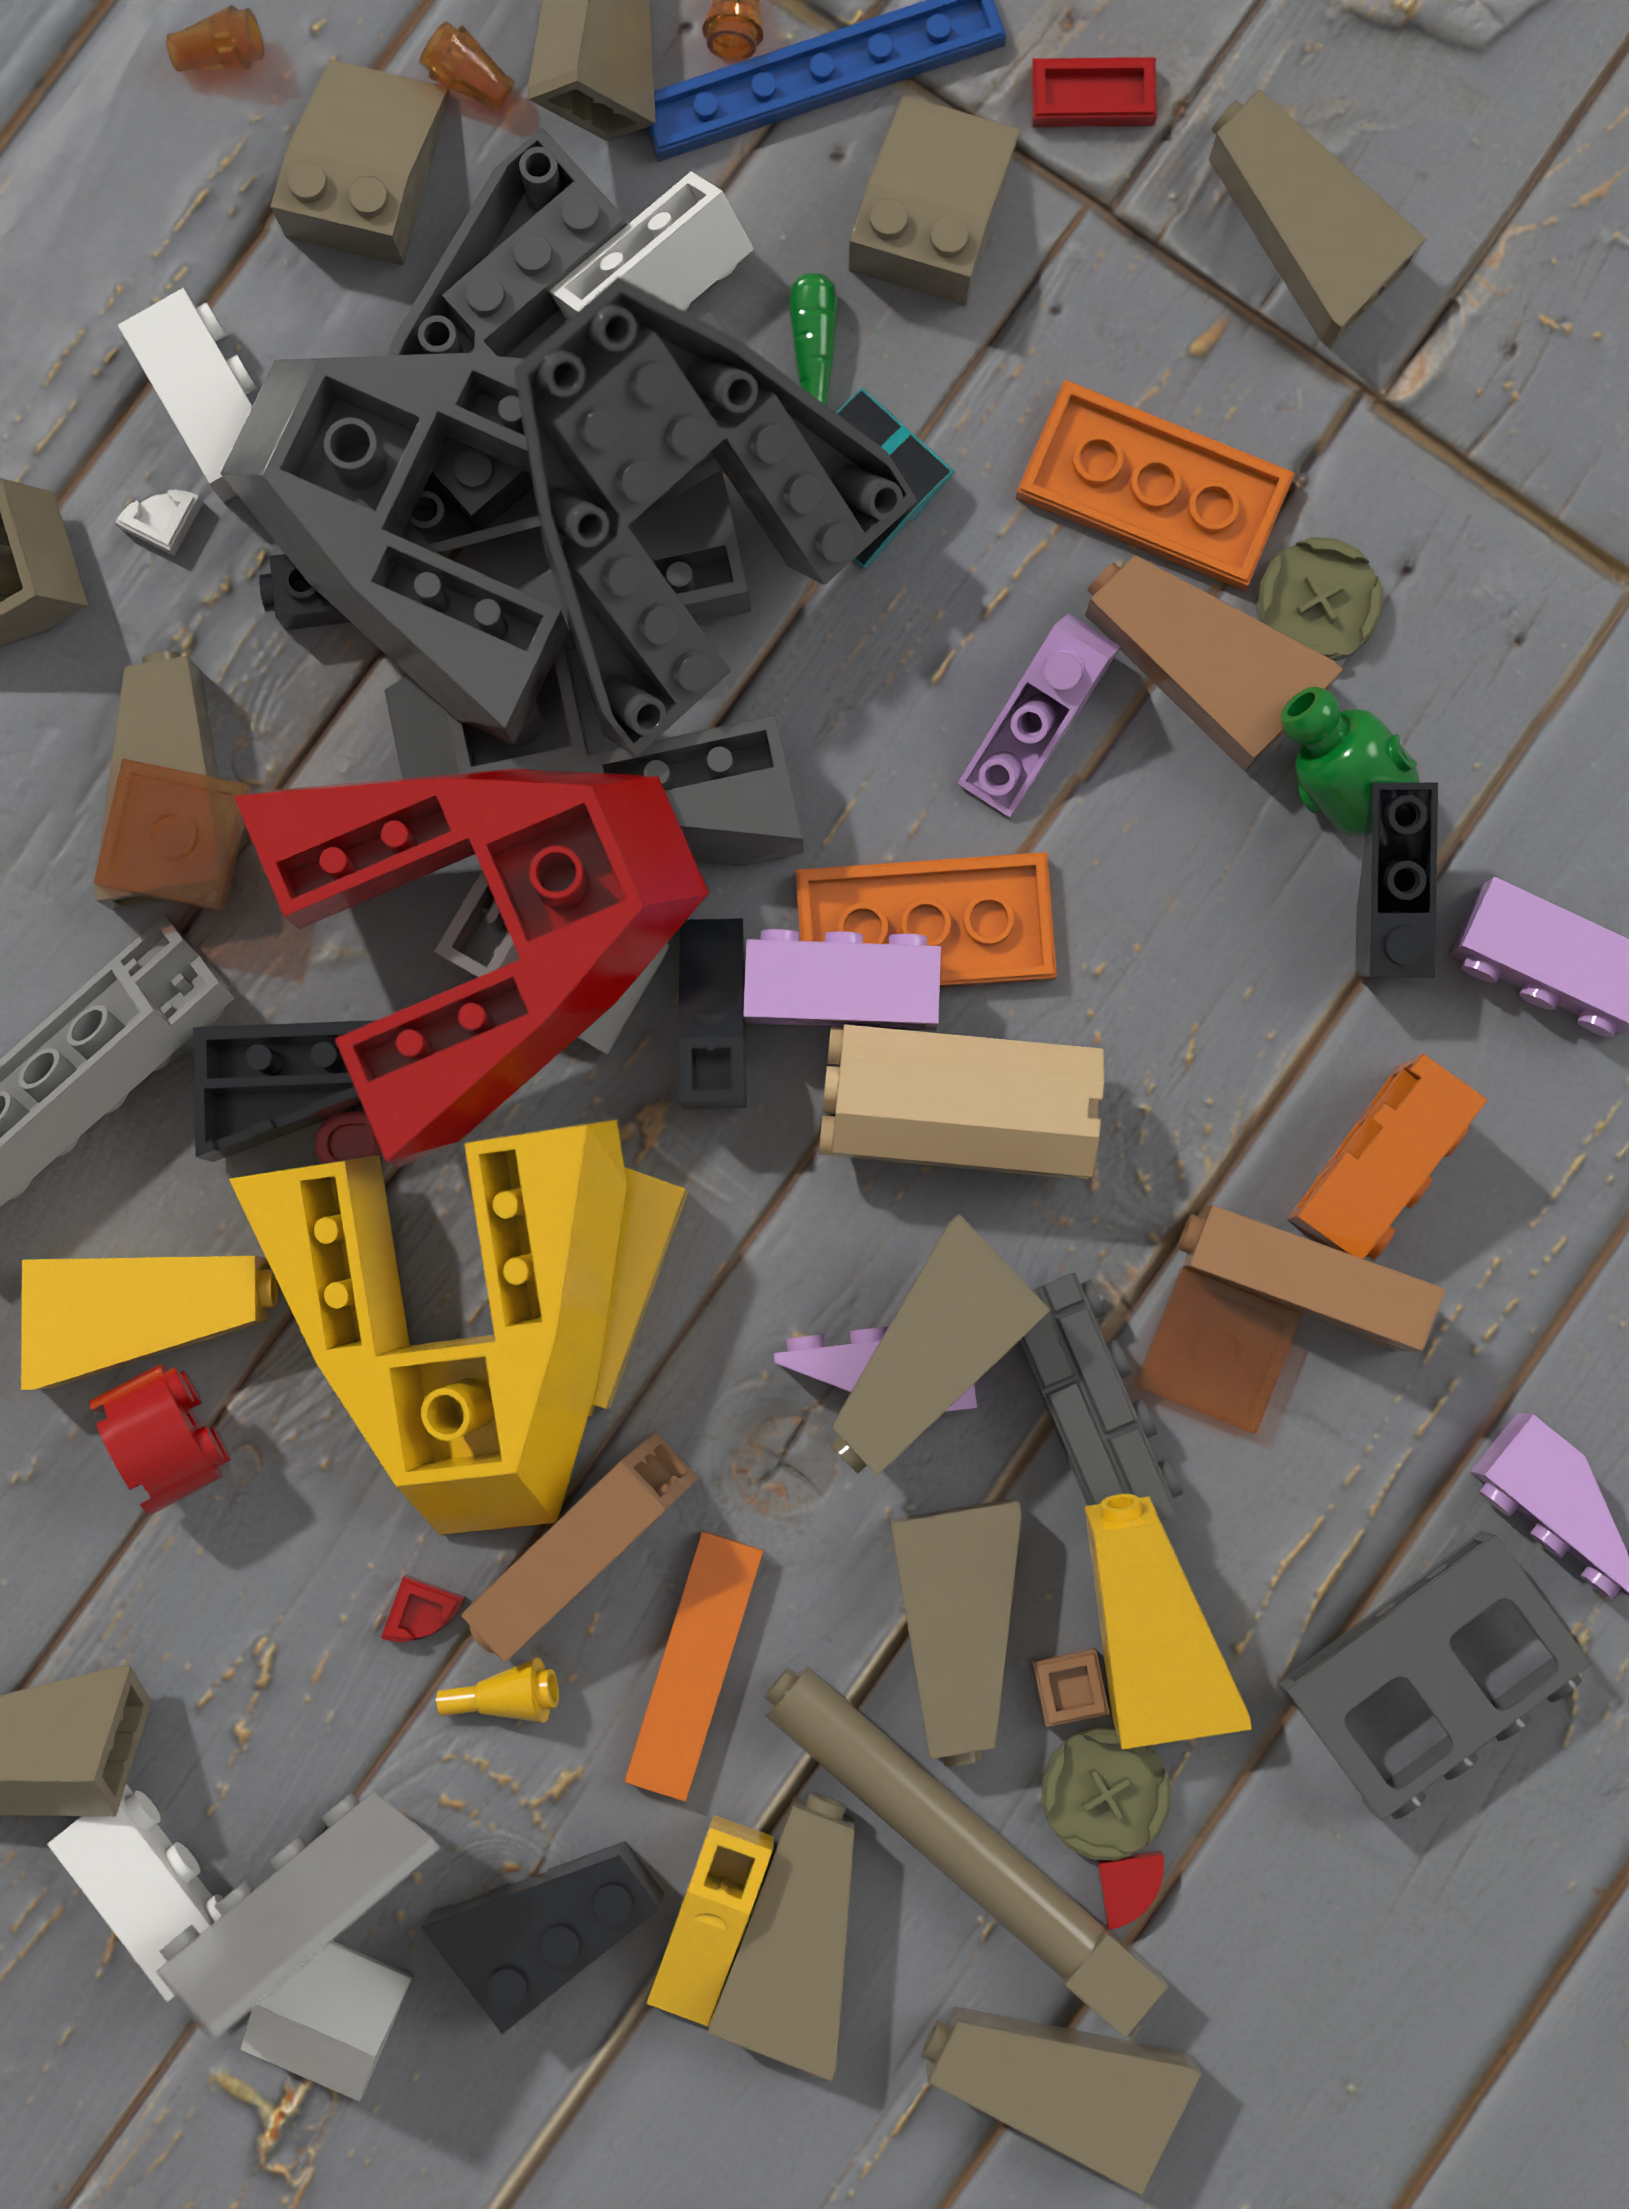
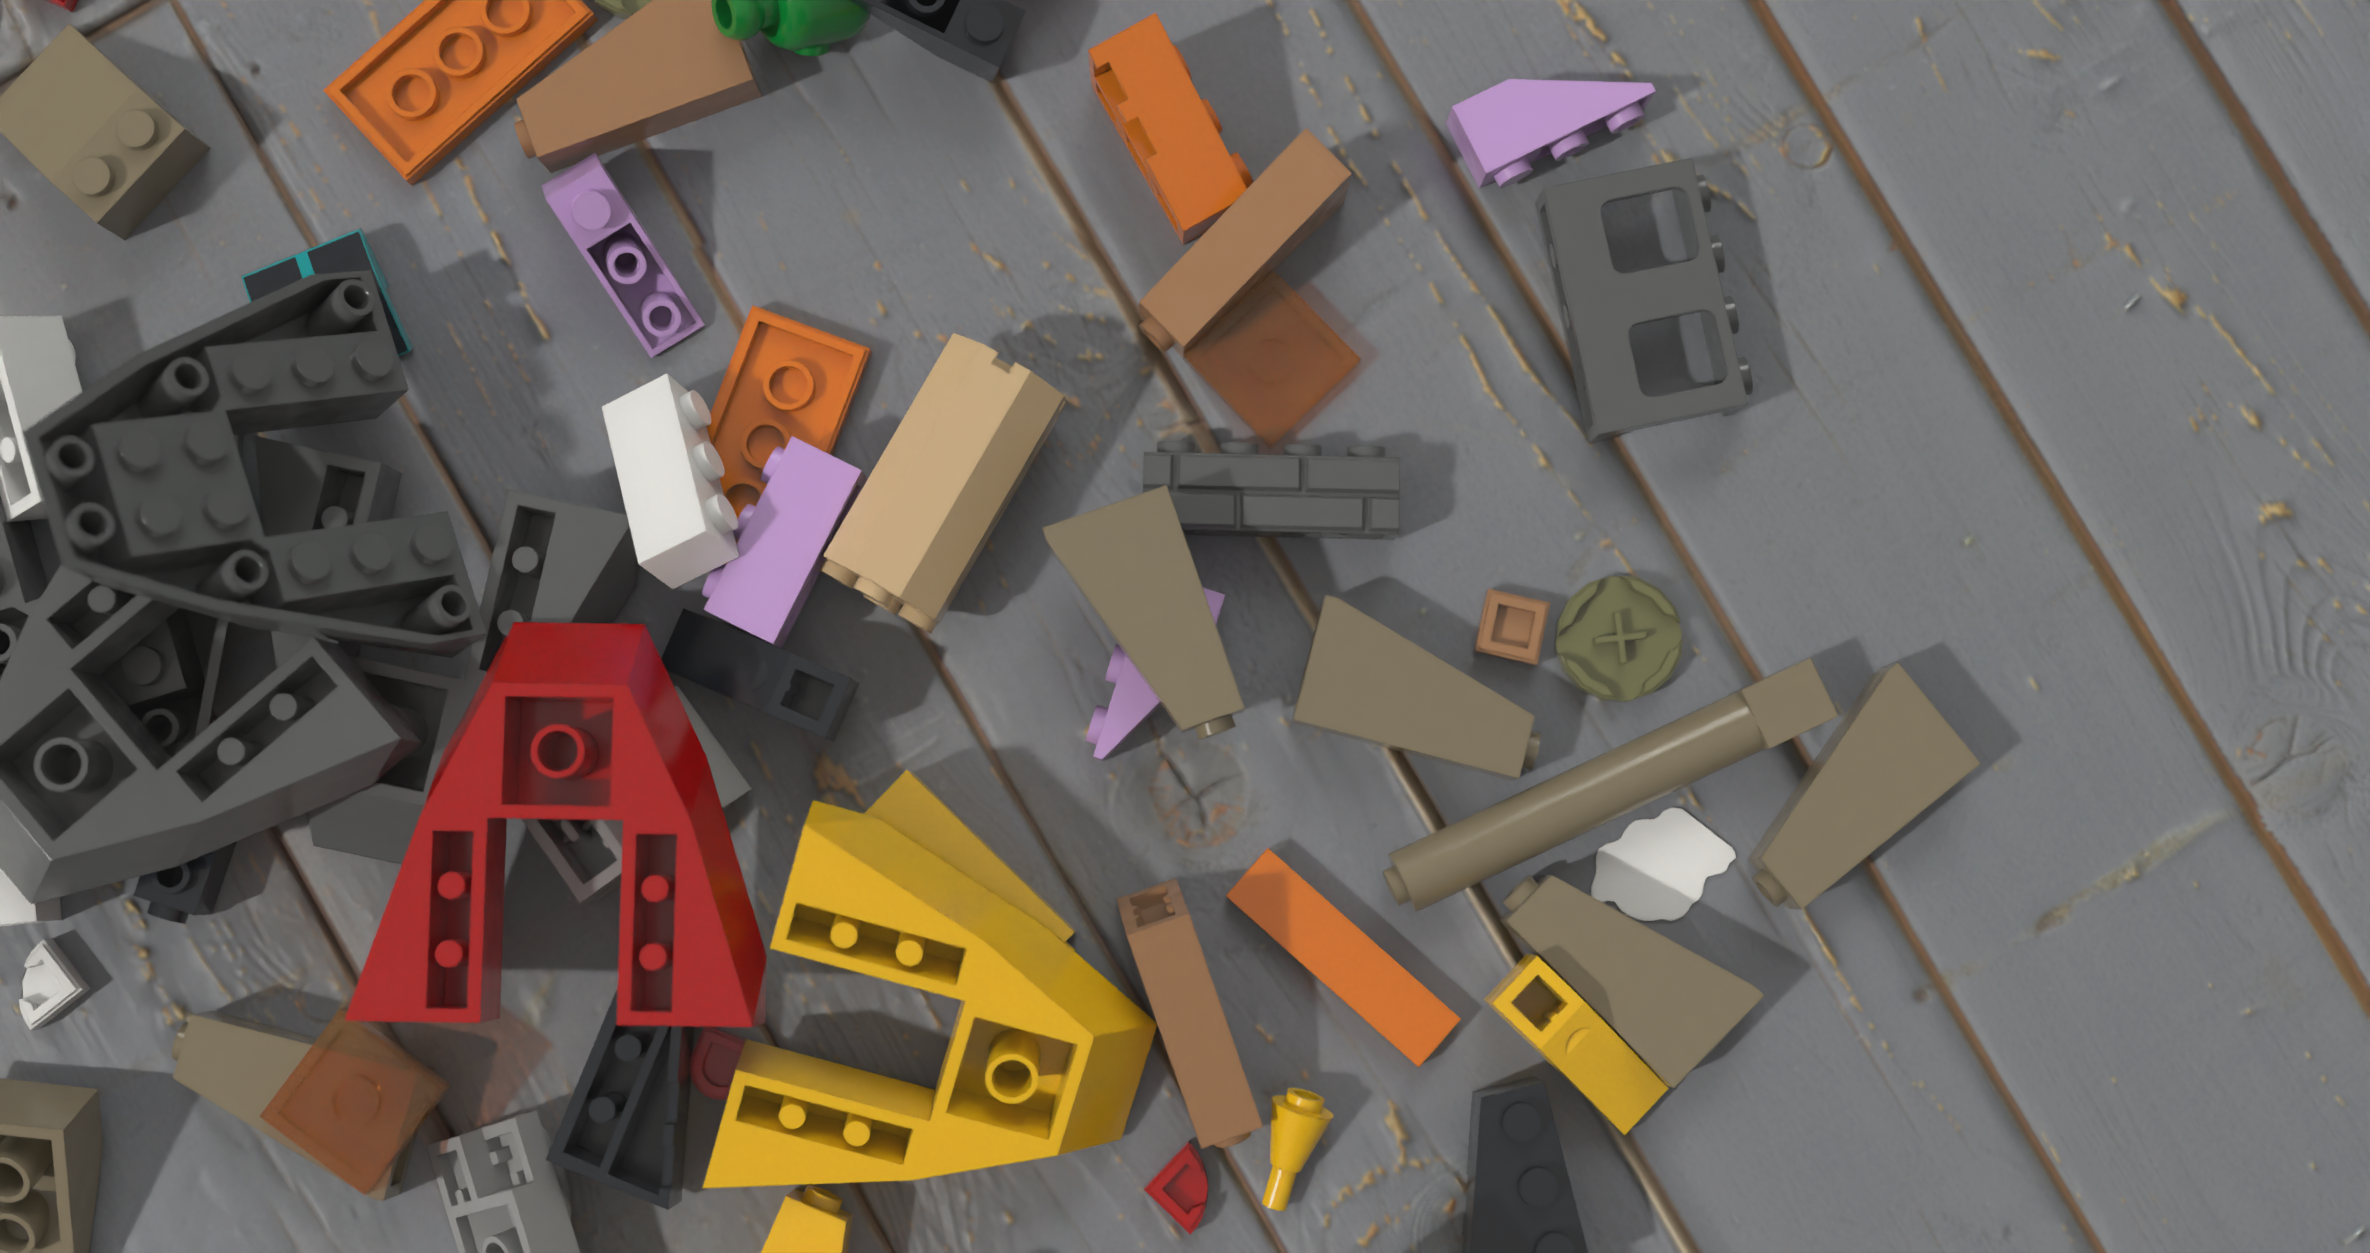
camera: 75 degrees left, 0 degrees up
green piece [789,273,838,406] -> none
yellow slope [1084,1494,1252,1750] -> none
red tile [1097,1850,1164,1930] -> none
none -> white brick [602,374,739,589]
none -> white sticker [1591,807,1736,921]

